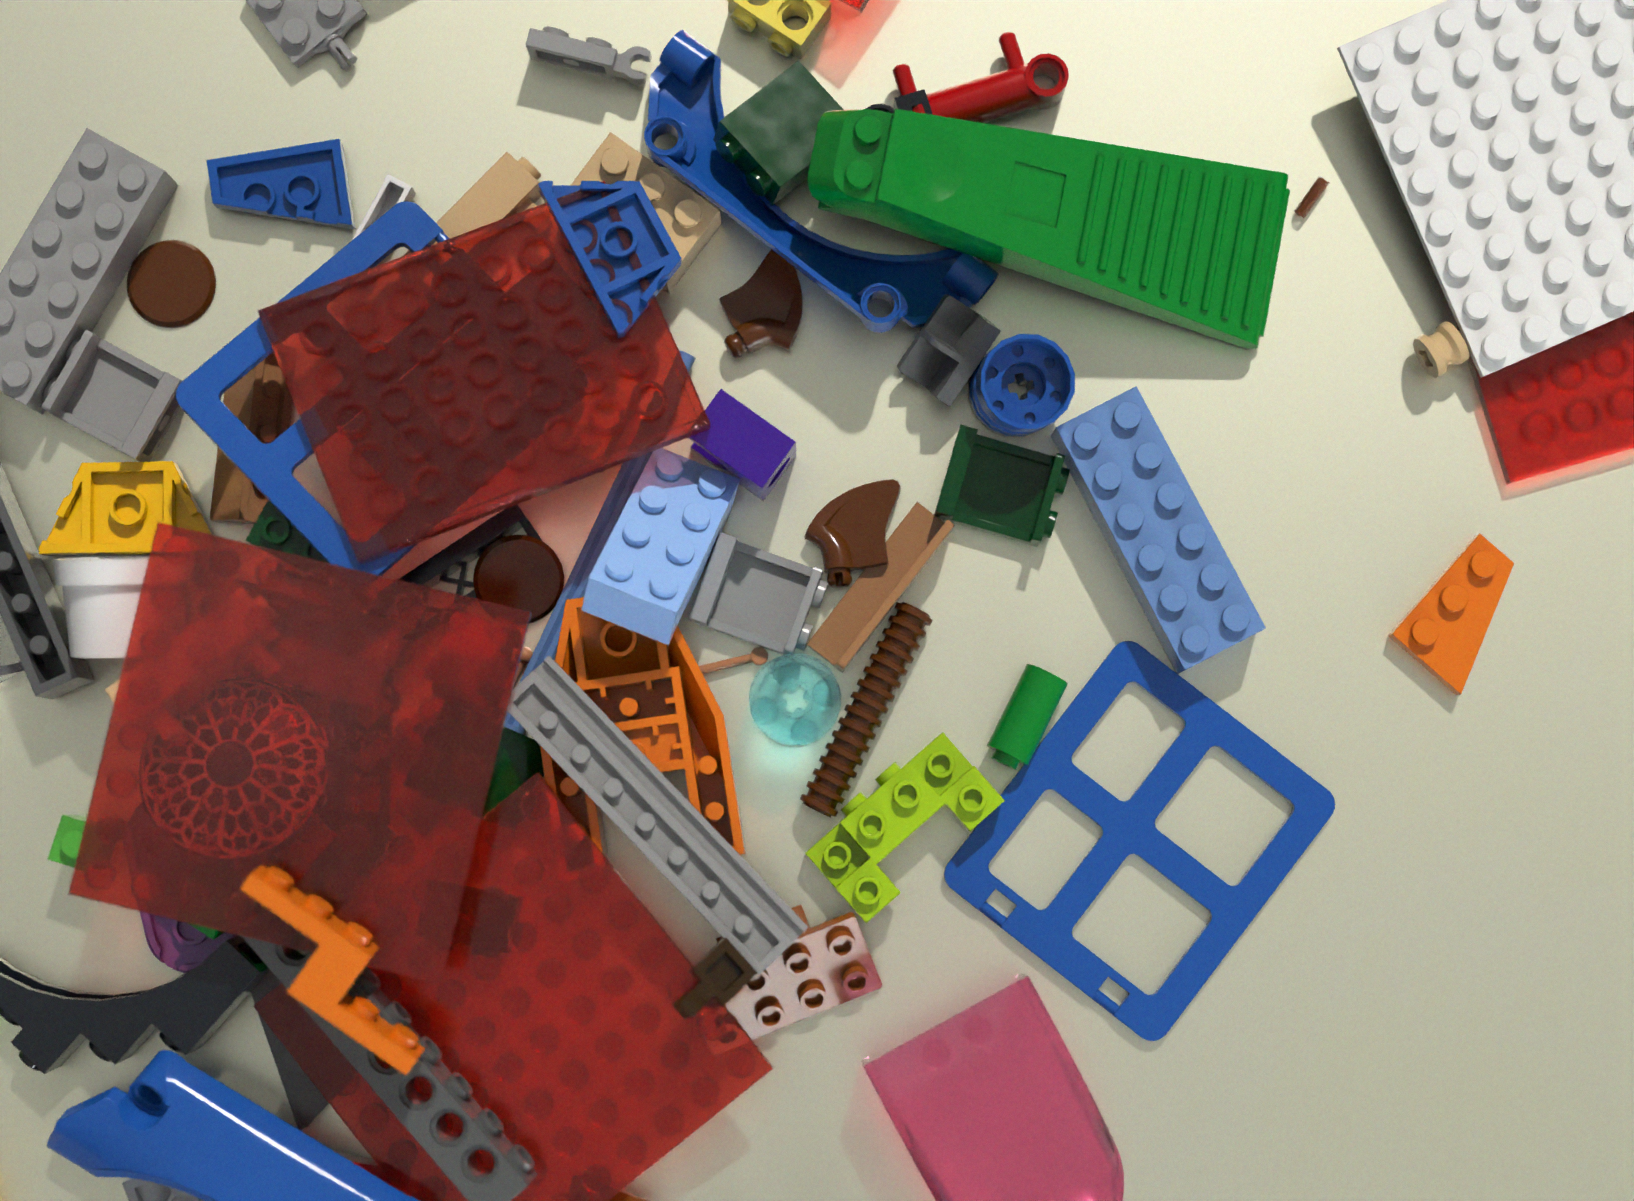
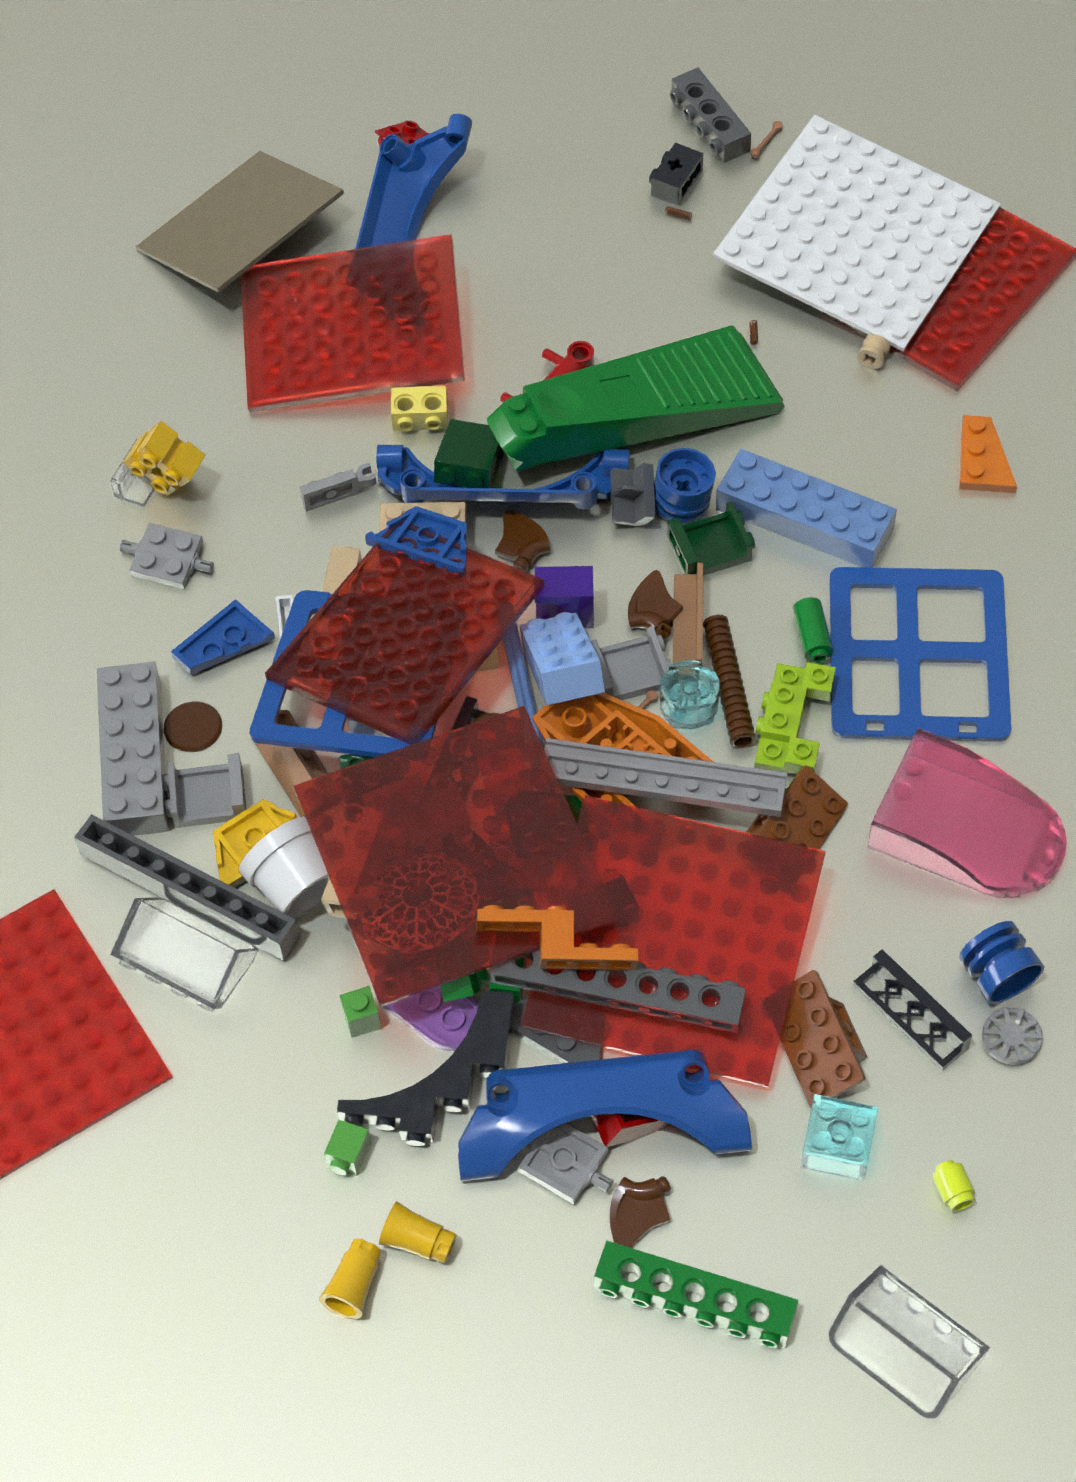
camera: 30 degrees left, 25 degrees down
dark brown plate [672,938,758,1019] -> none

